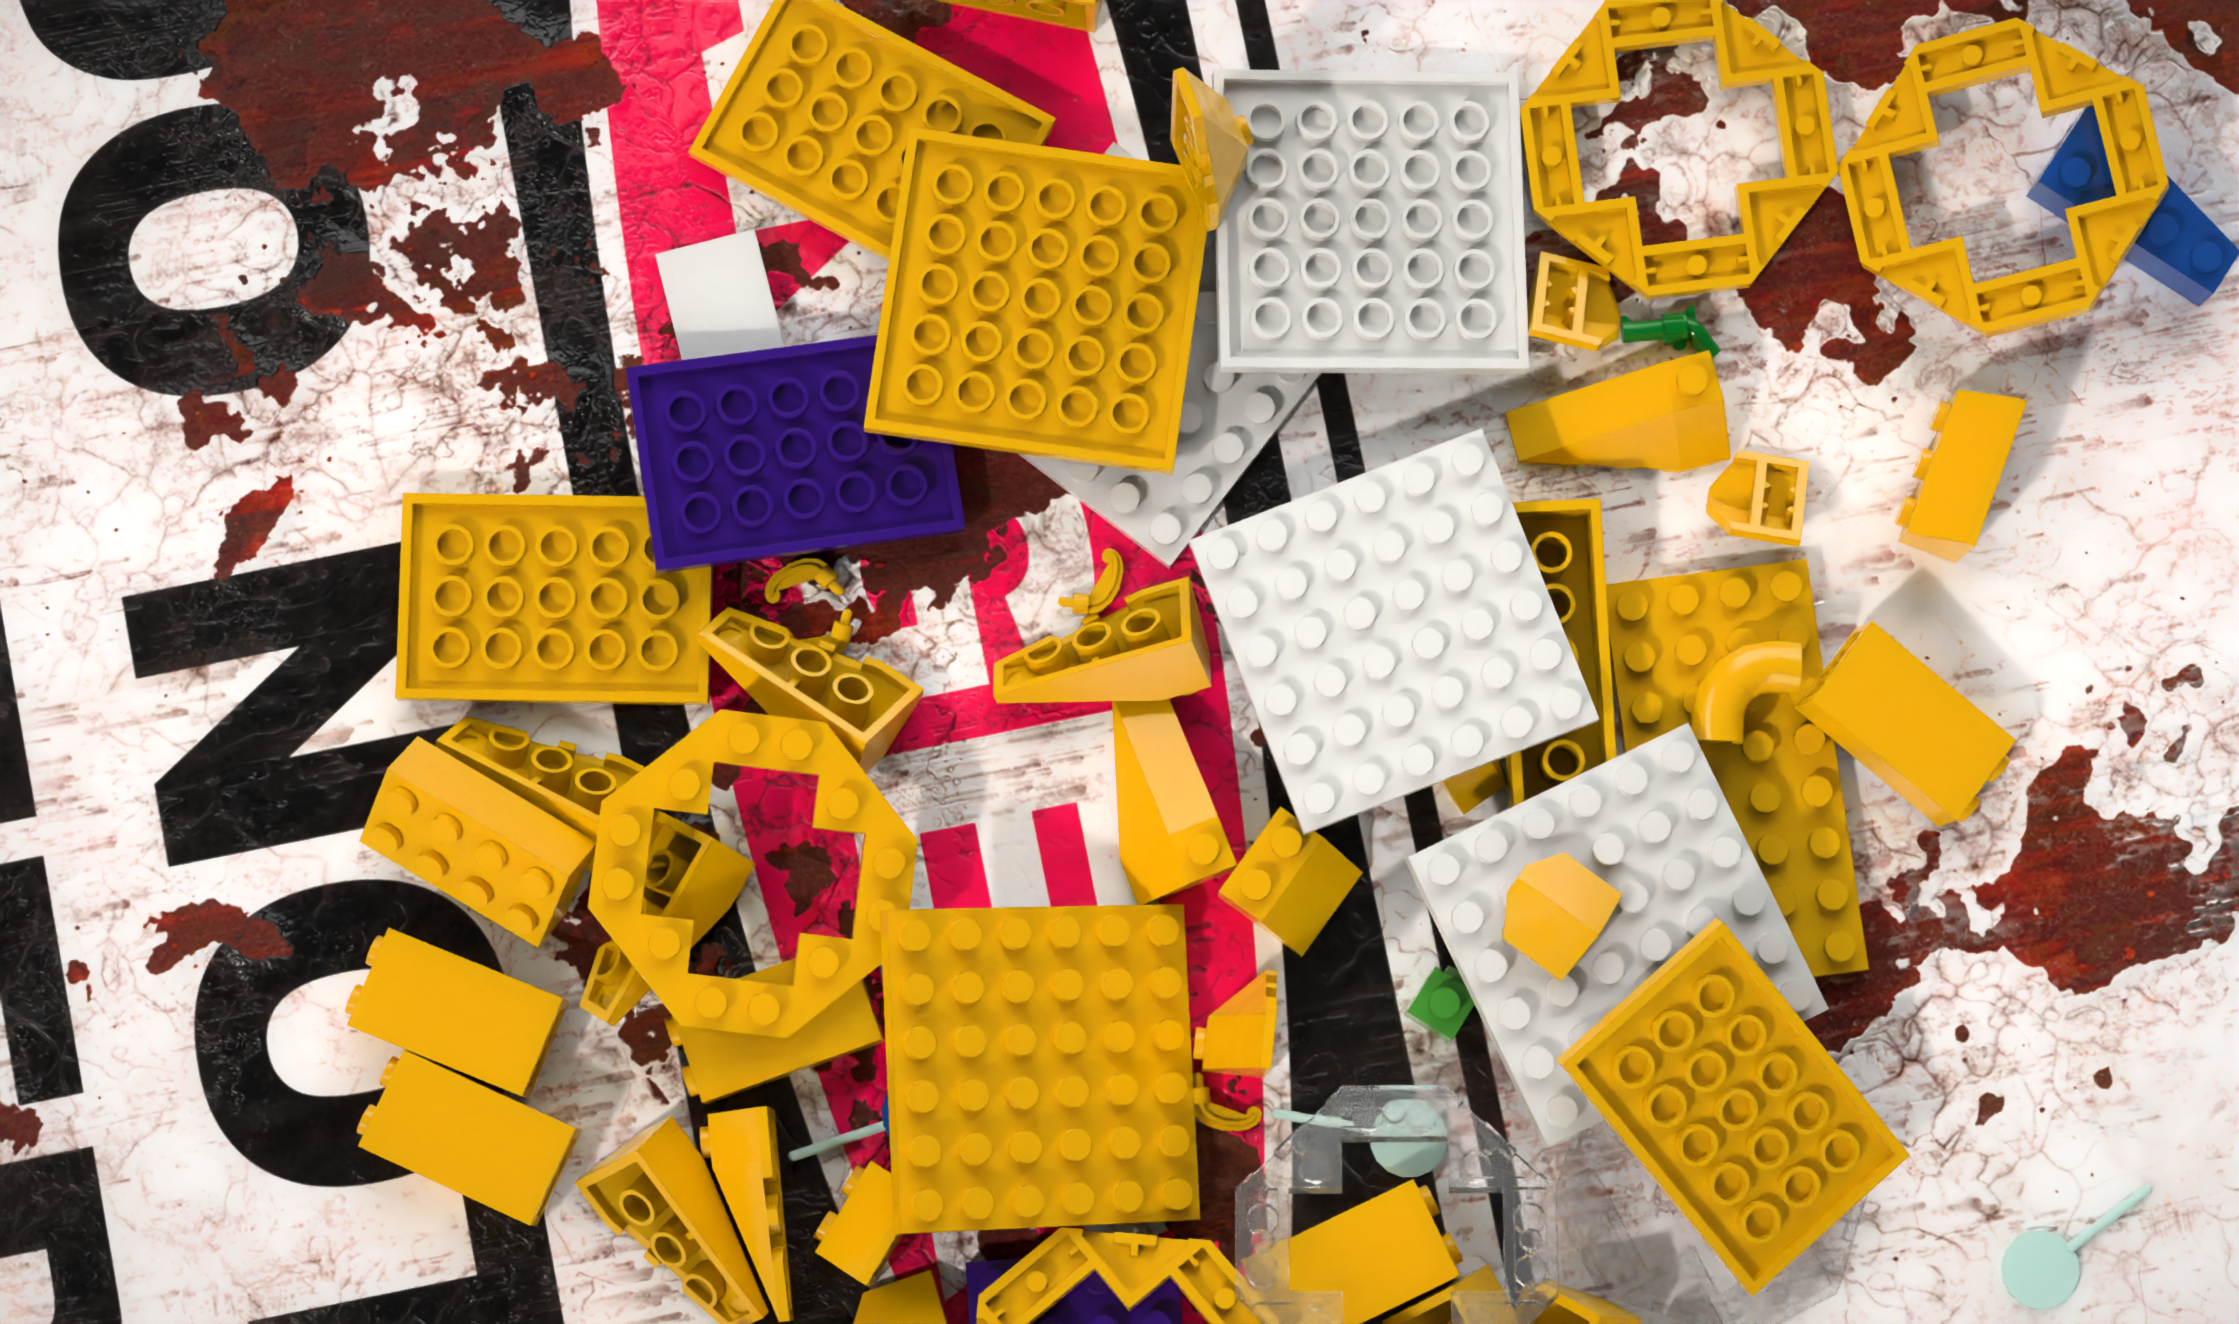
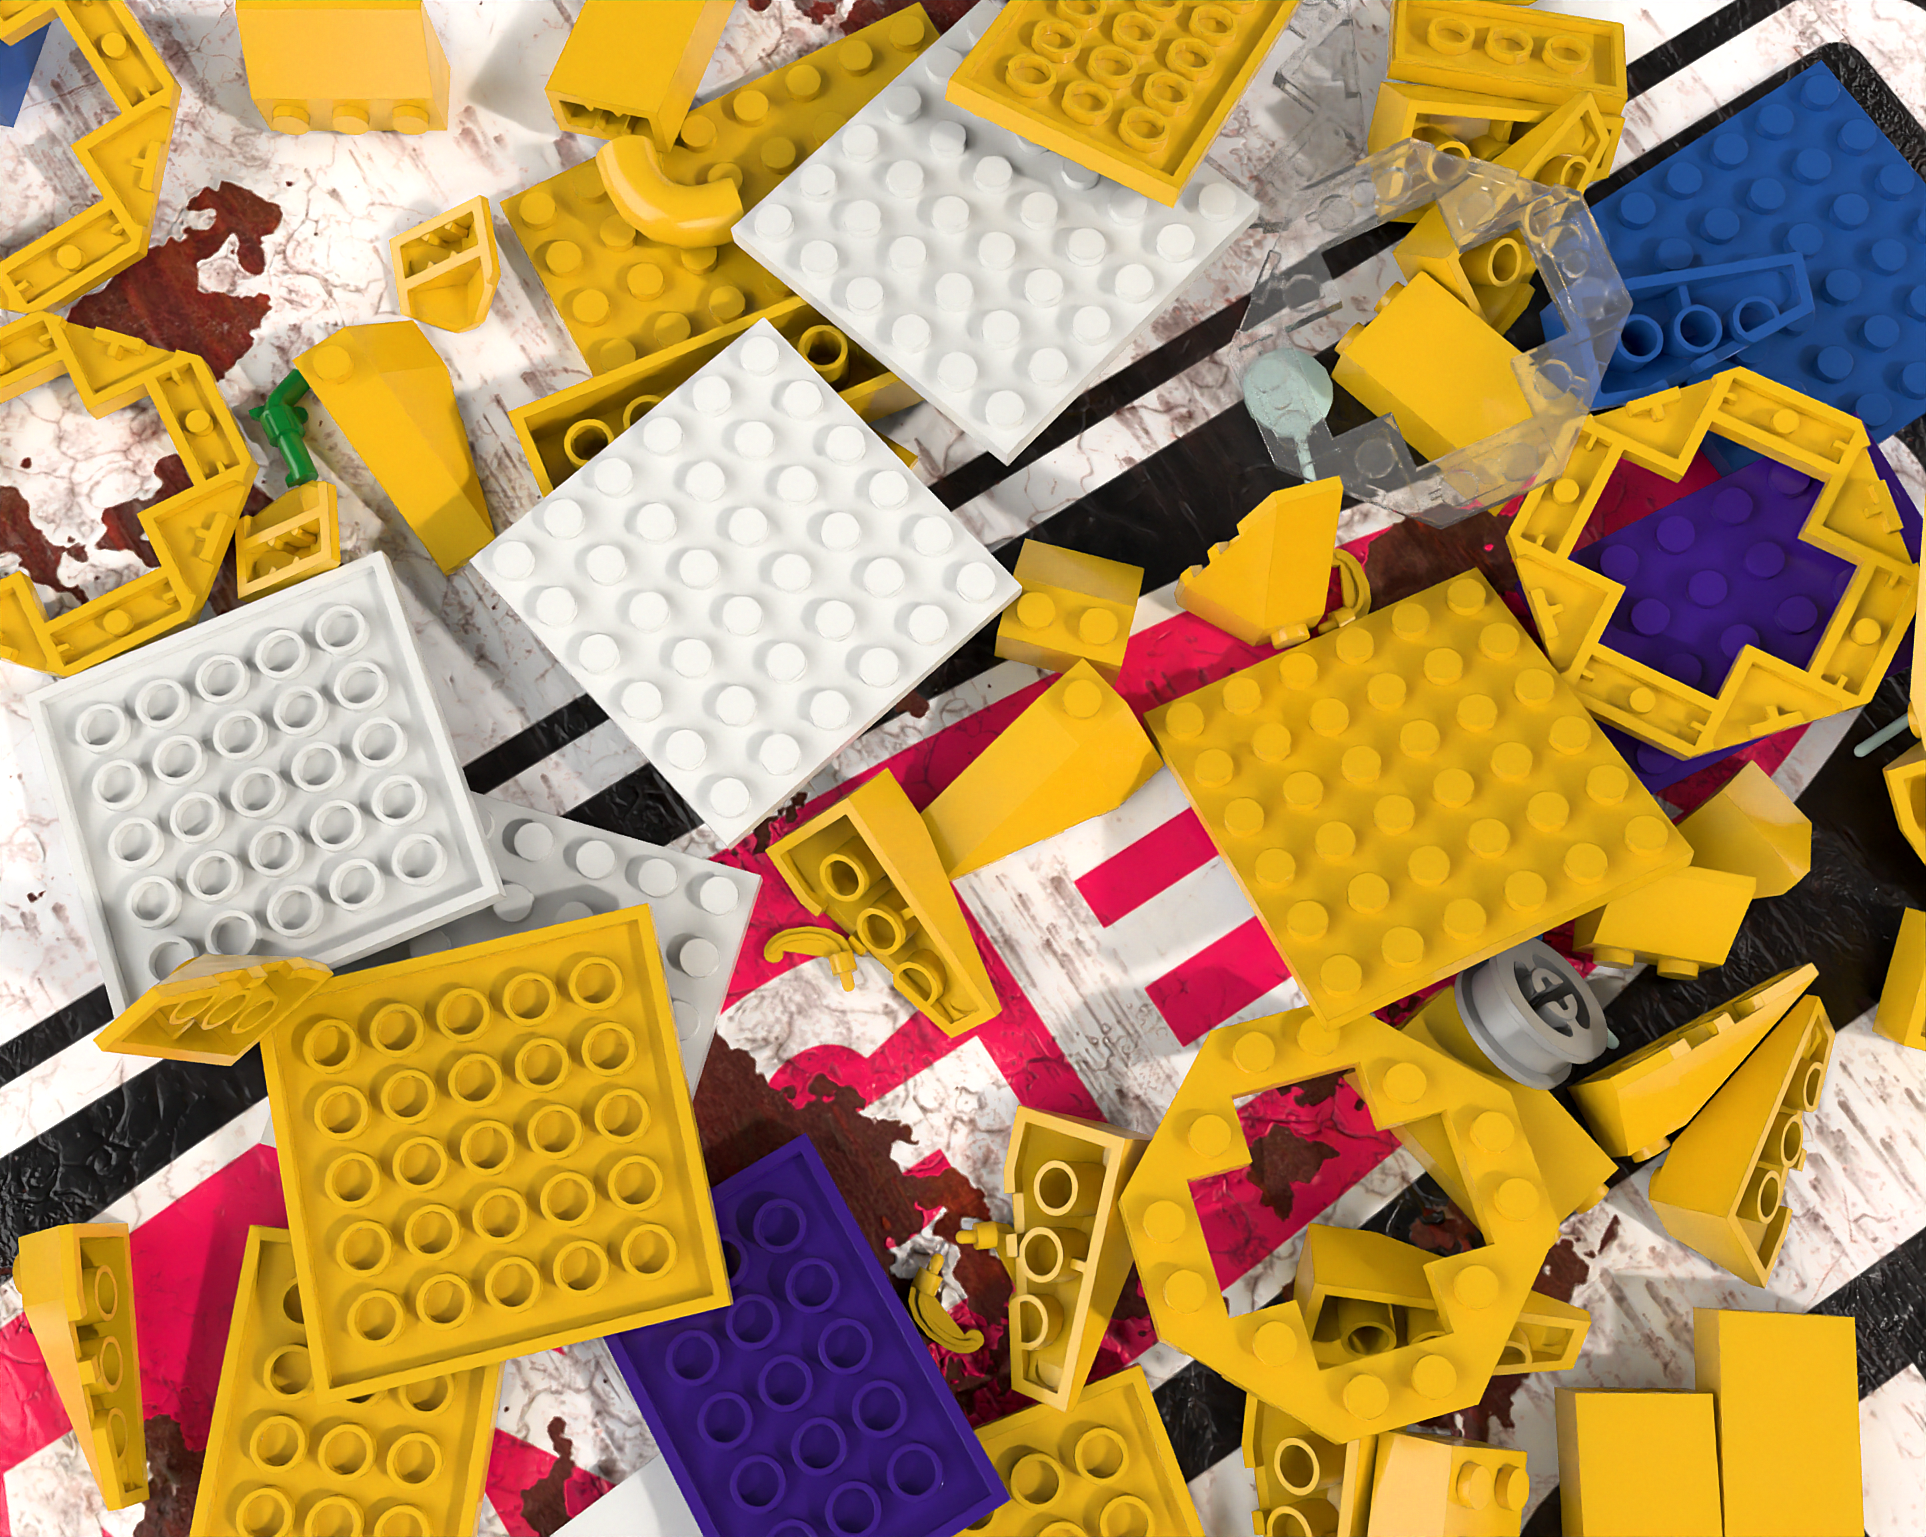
camera: 115 degrees left, 5 degrees down
bright green brick [1404,965,1475,1043] -> none
yellow slope [1502,852,1622,981] -> none
none -> light grey wheel [1454,937,1608,1090]

